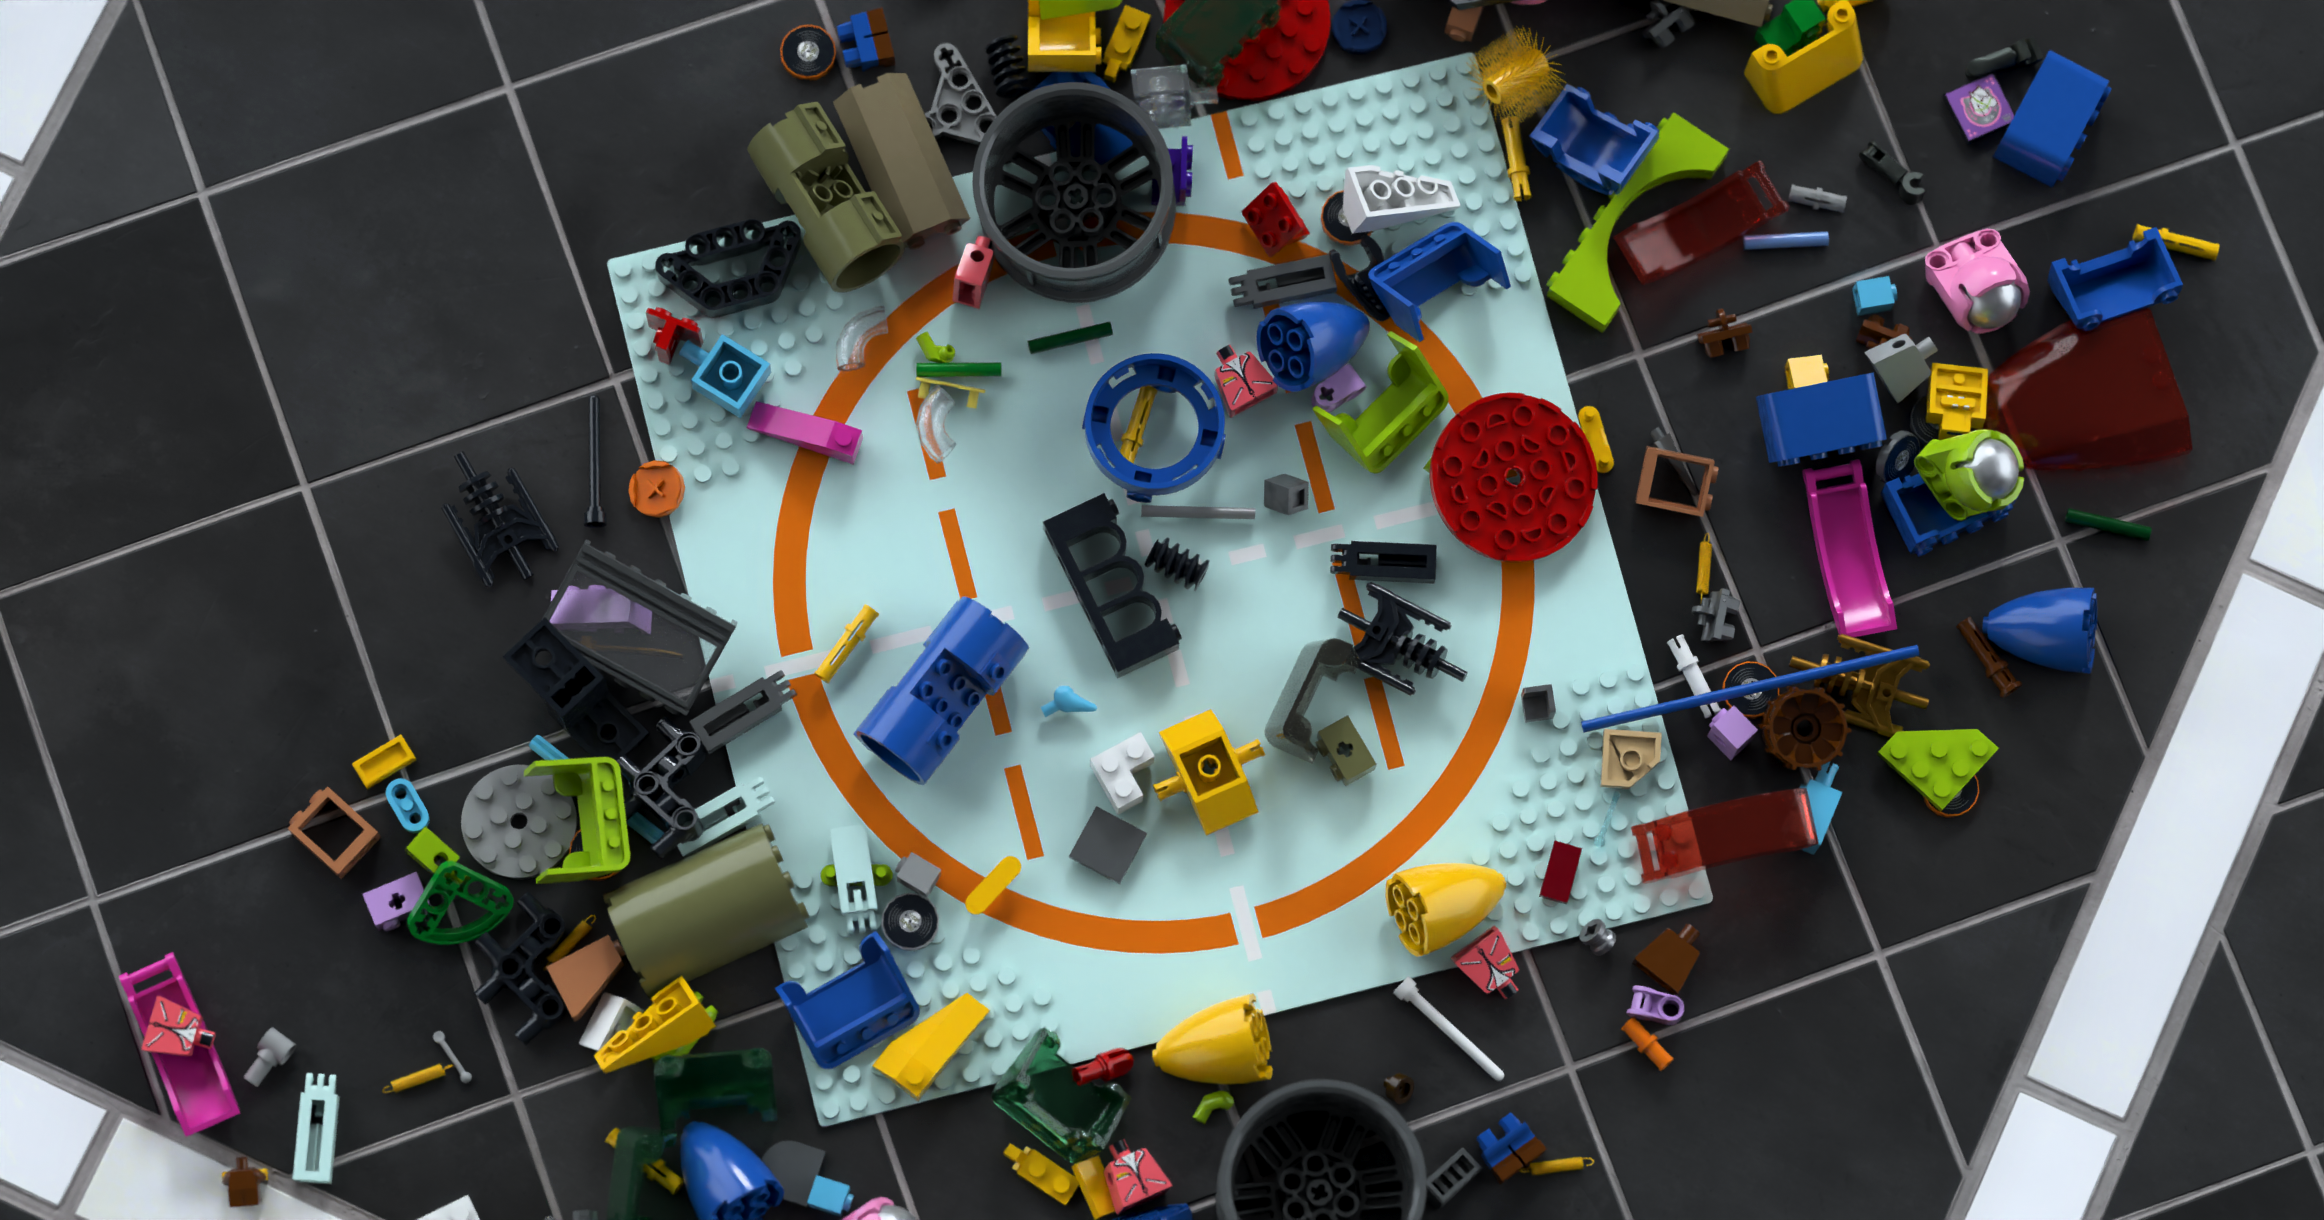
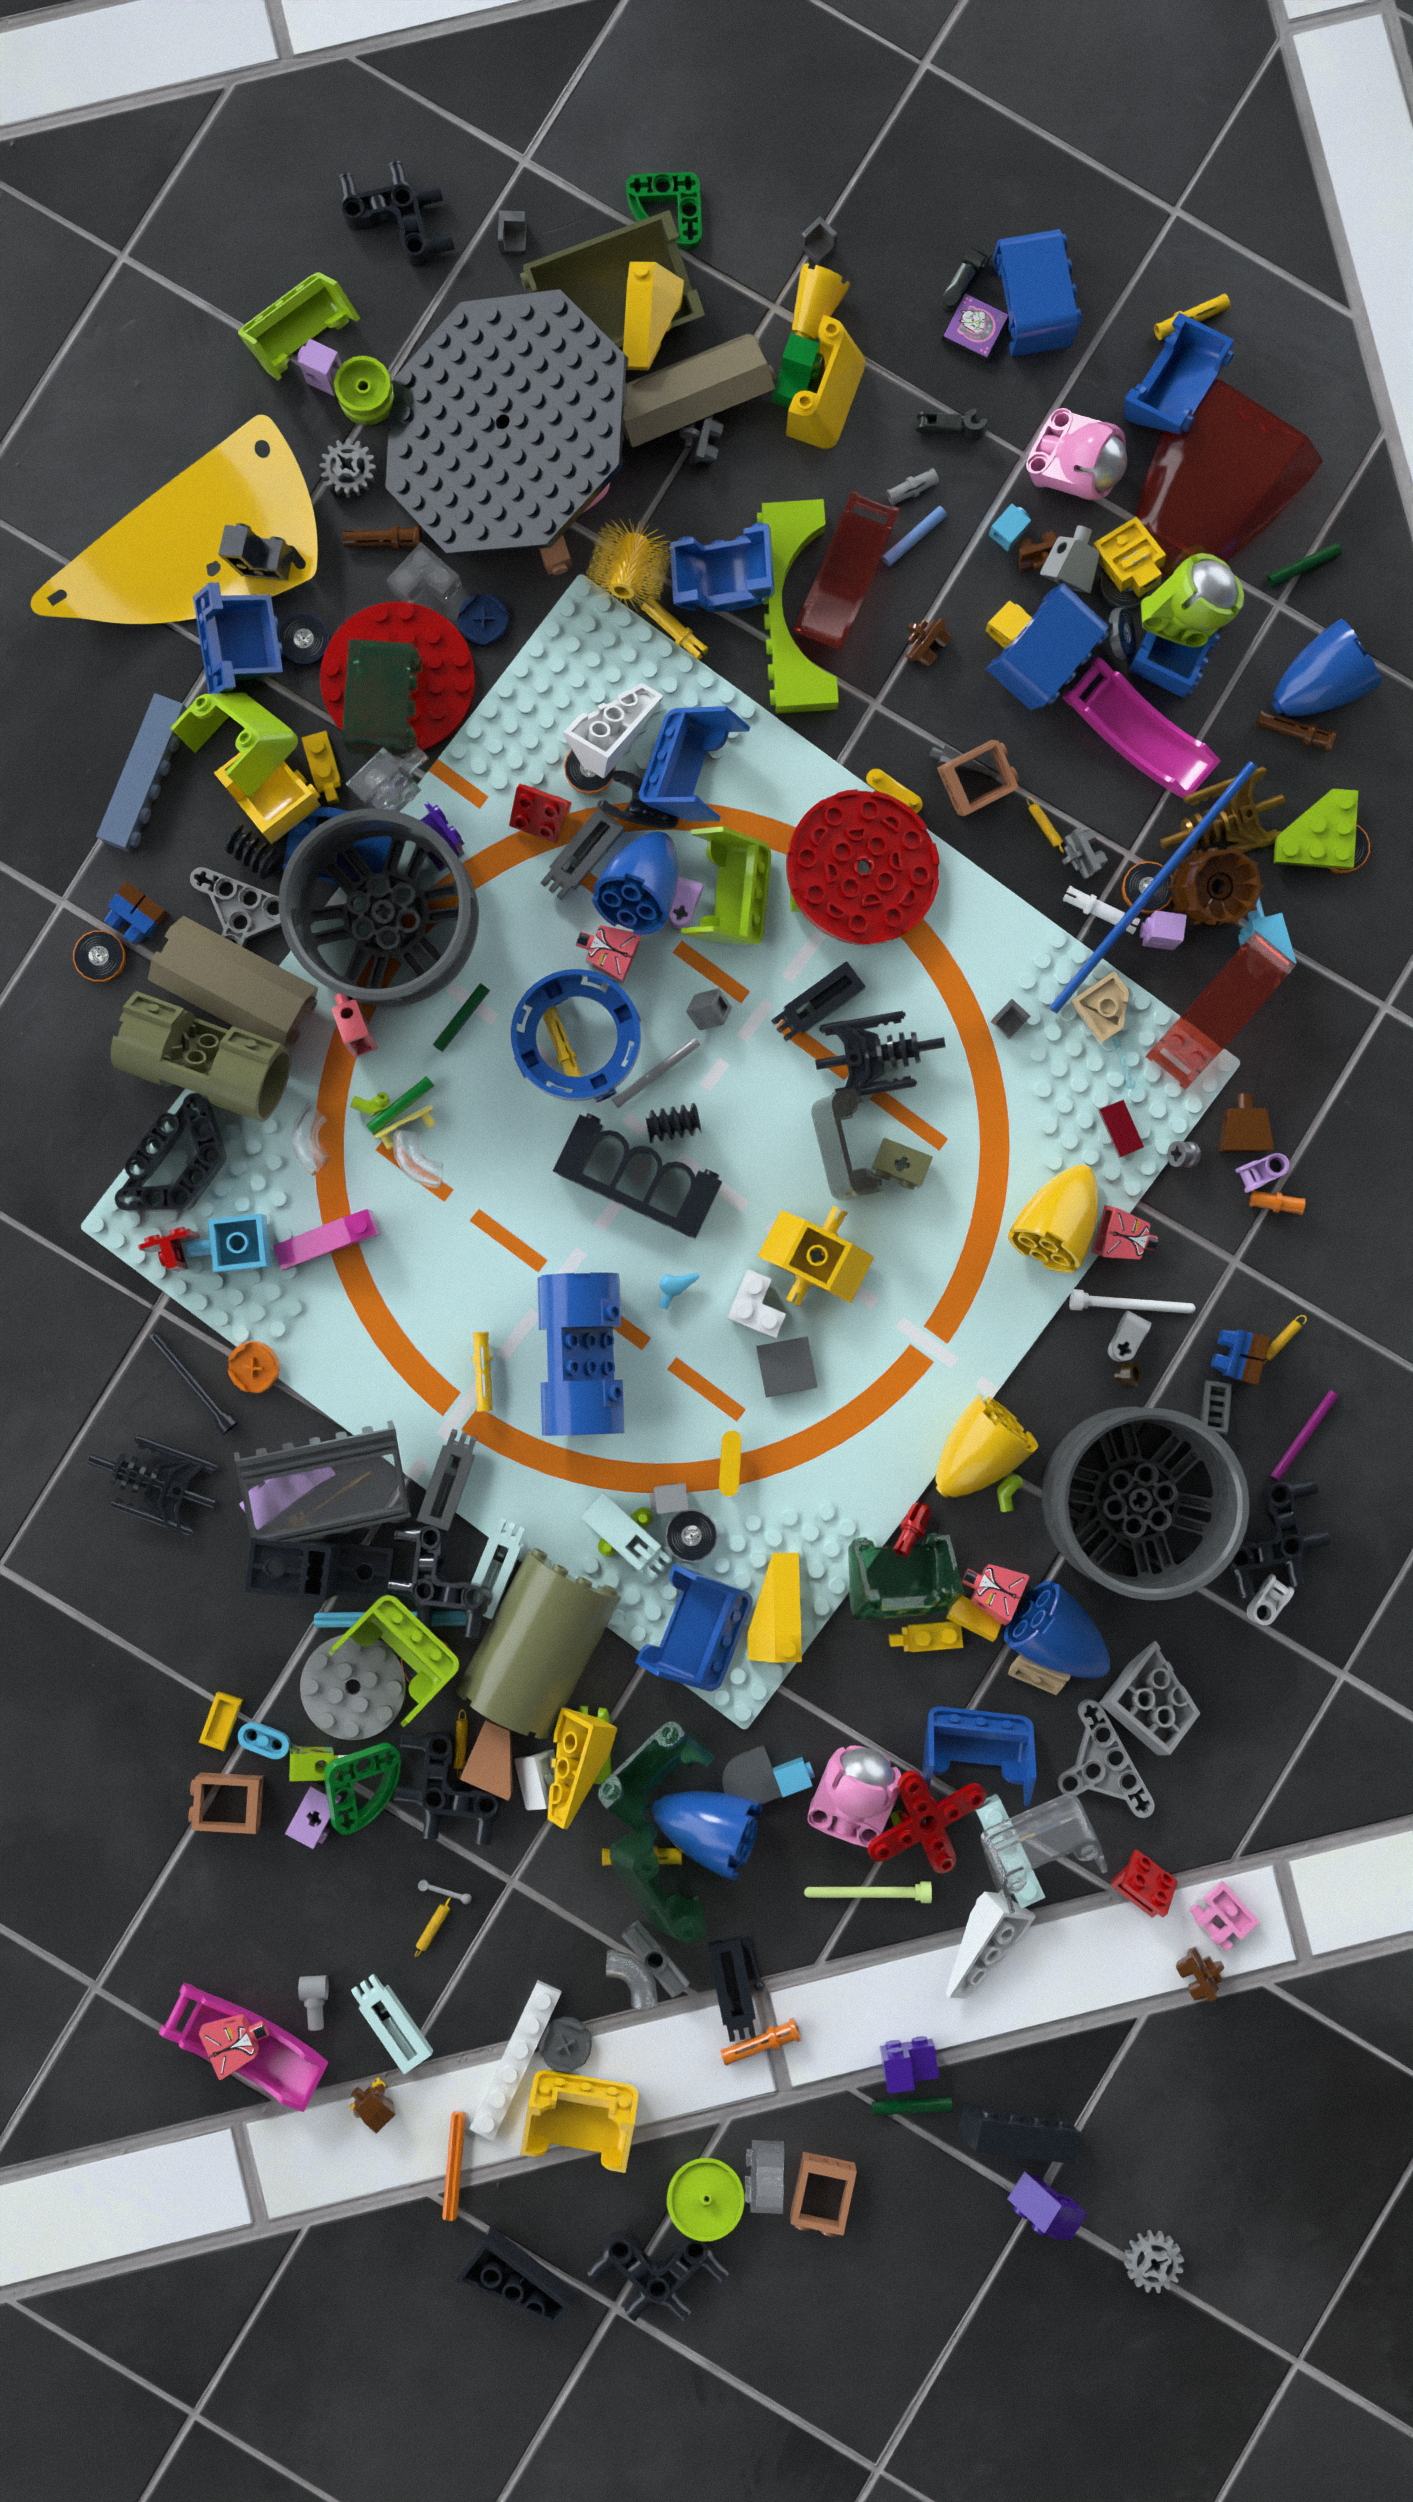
camera: 35 degrees left, 10 degrees up
none -> light grey piece [1108,1310,1151,1362]

